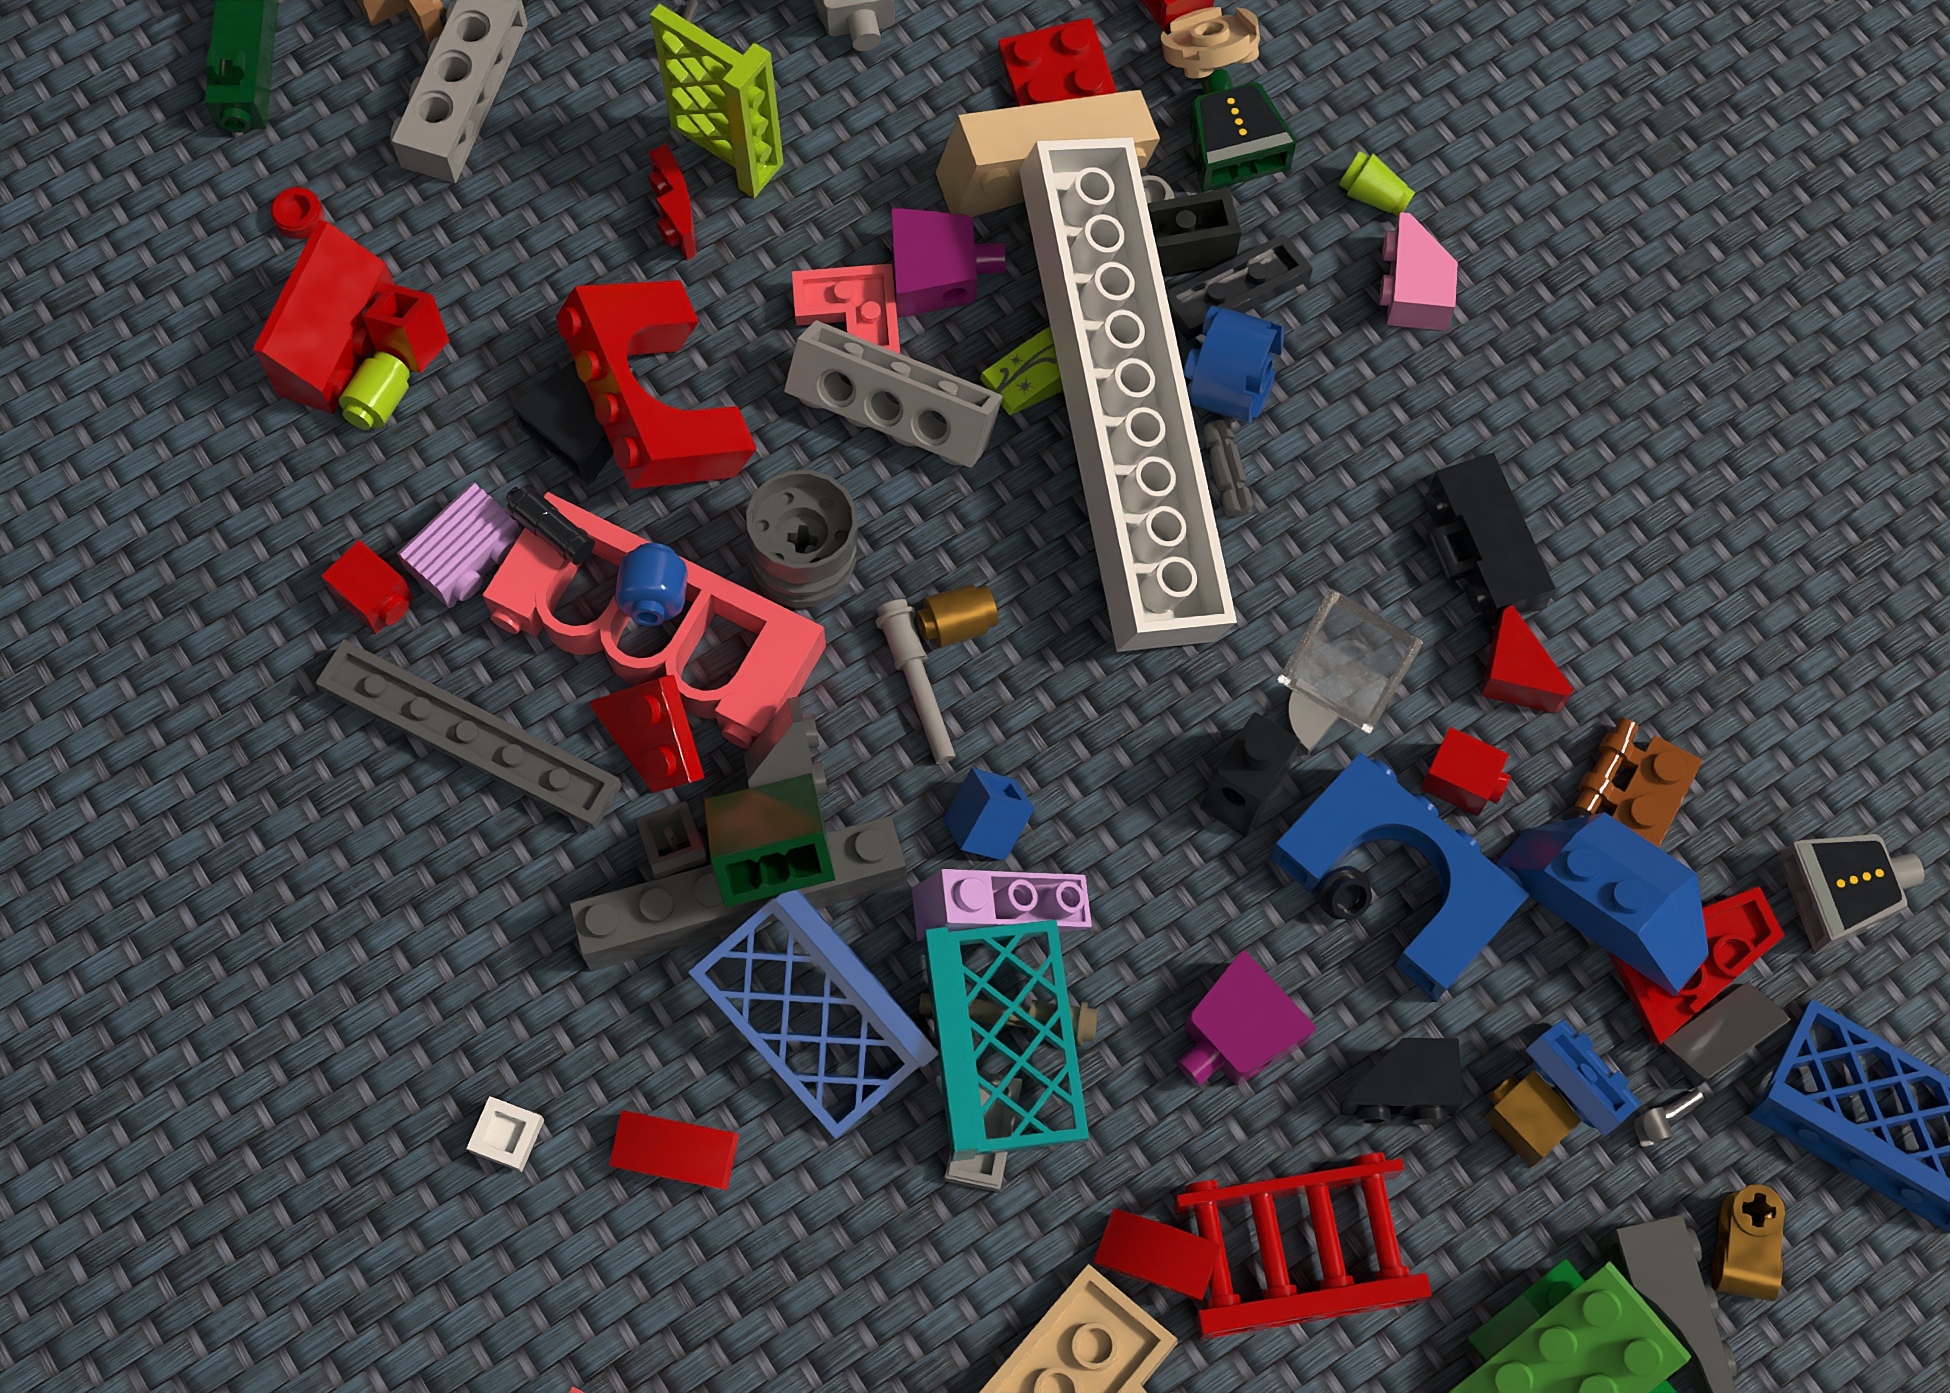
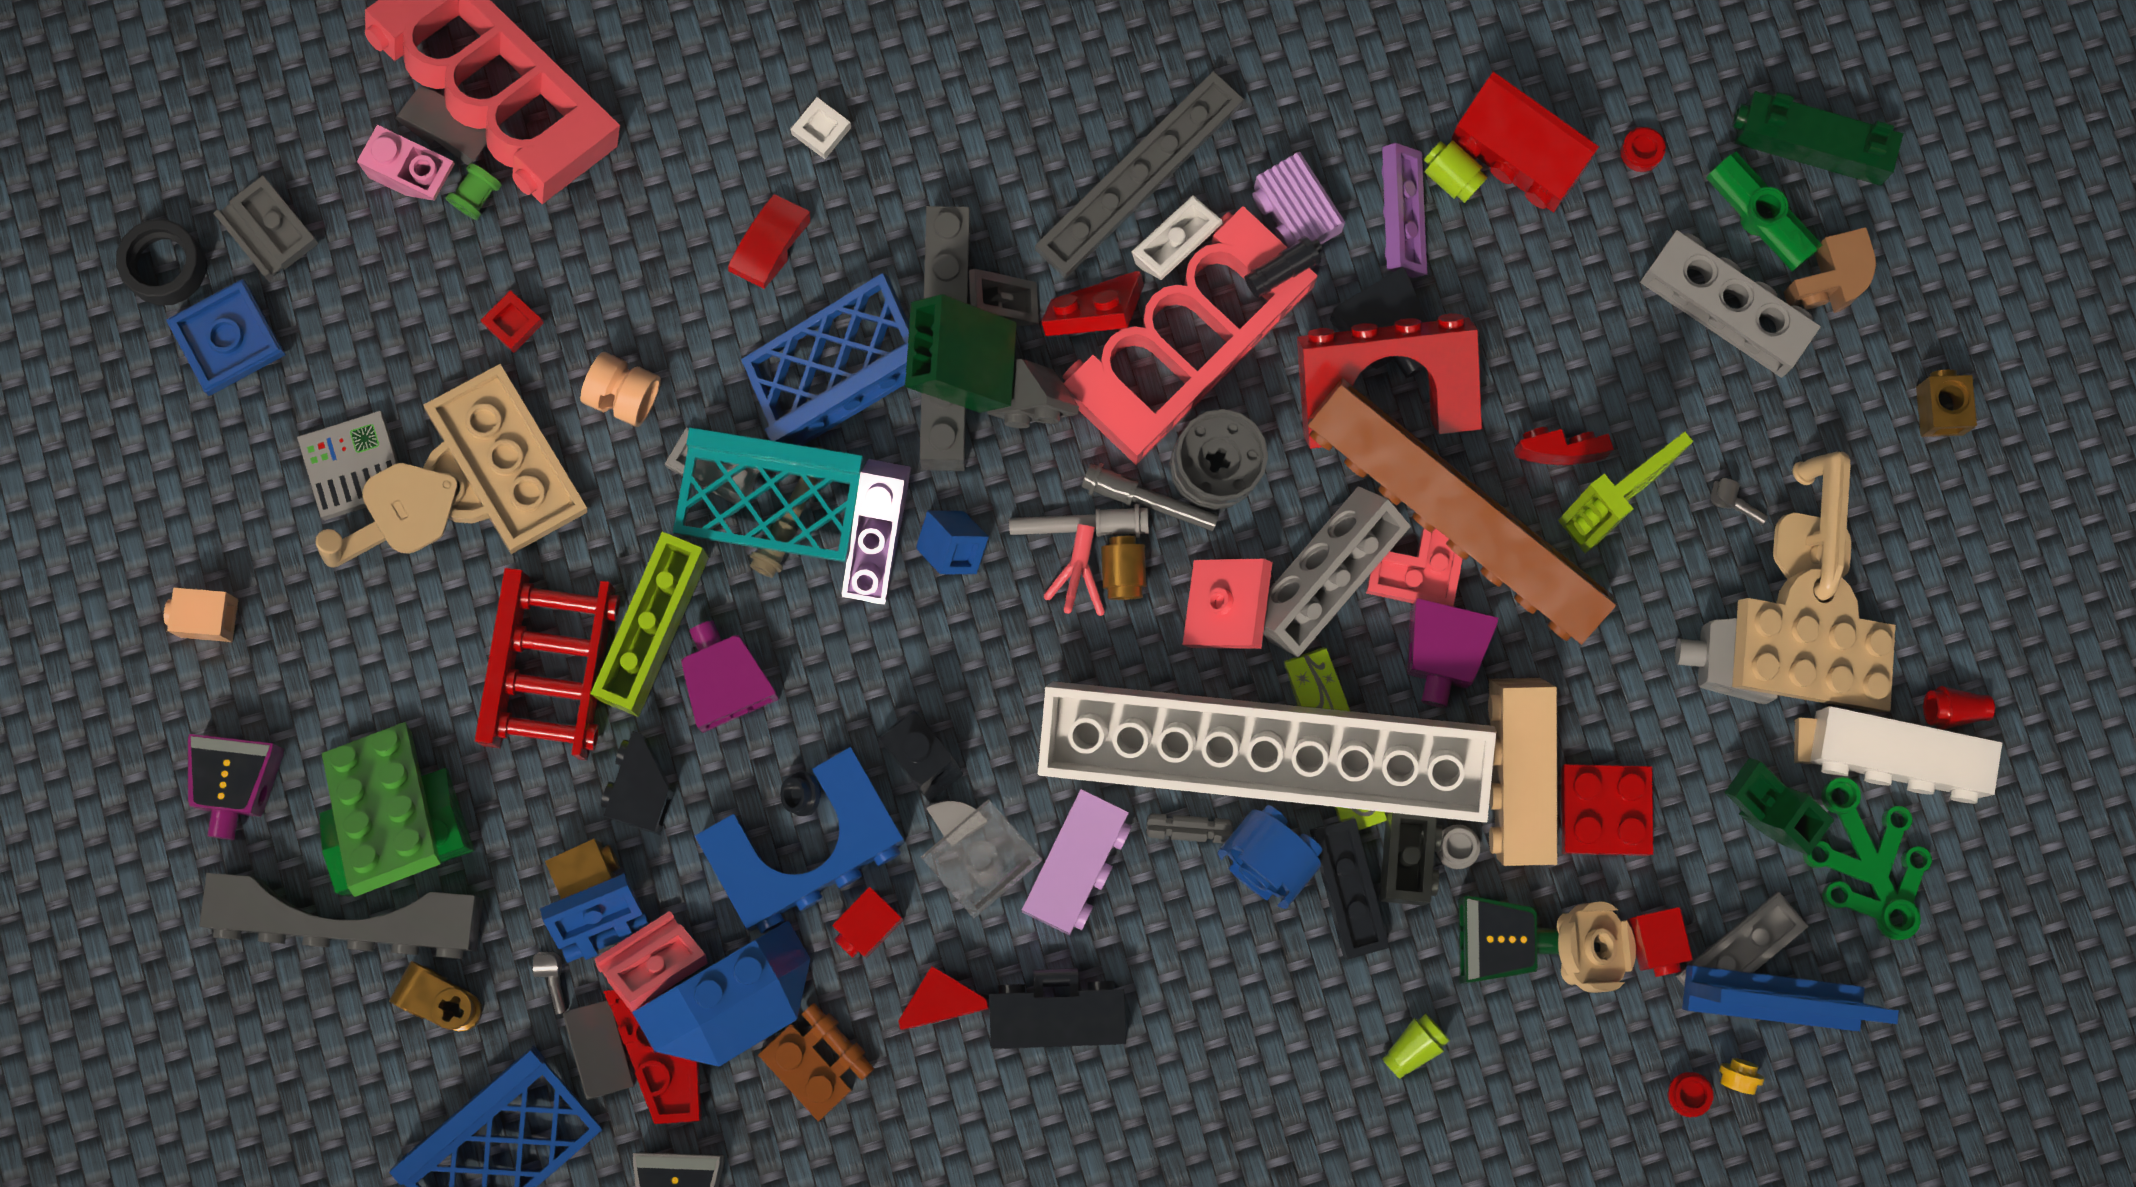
camera: 105 degrees right, 10 degrees up
red brick [321,539,414,634] -> none
red brick [363,284,449,373] -> none
blue head [615,543,688,626] -> none
red slope [1093,1208,1222,1303] -> none
bright pink slope [1379,212,1458,331] -> none
none -> light nougat wheel [580,352,661,427]
none -> lime brick [590,532,709,717]
none -> coral plate [595,911,708,1012]
none -> lavender brick [1022,789,1132,936]
none -> coral plant [1044,524,1105,616]
none -> dark grey pin [1082,462,1219,532]
none -> white slope [1131,195,1223,280]
none -> coral plate [1182,559,1273,649]
none -> dark orange brick [1307,378,1616,645]
none -> medium lavender plate [1382,143,1427,278]
none -> green piece [1706,152,1822,272]

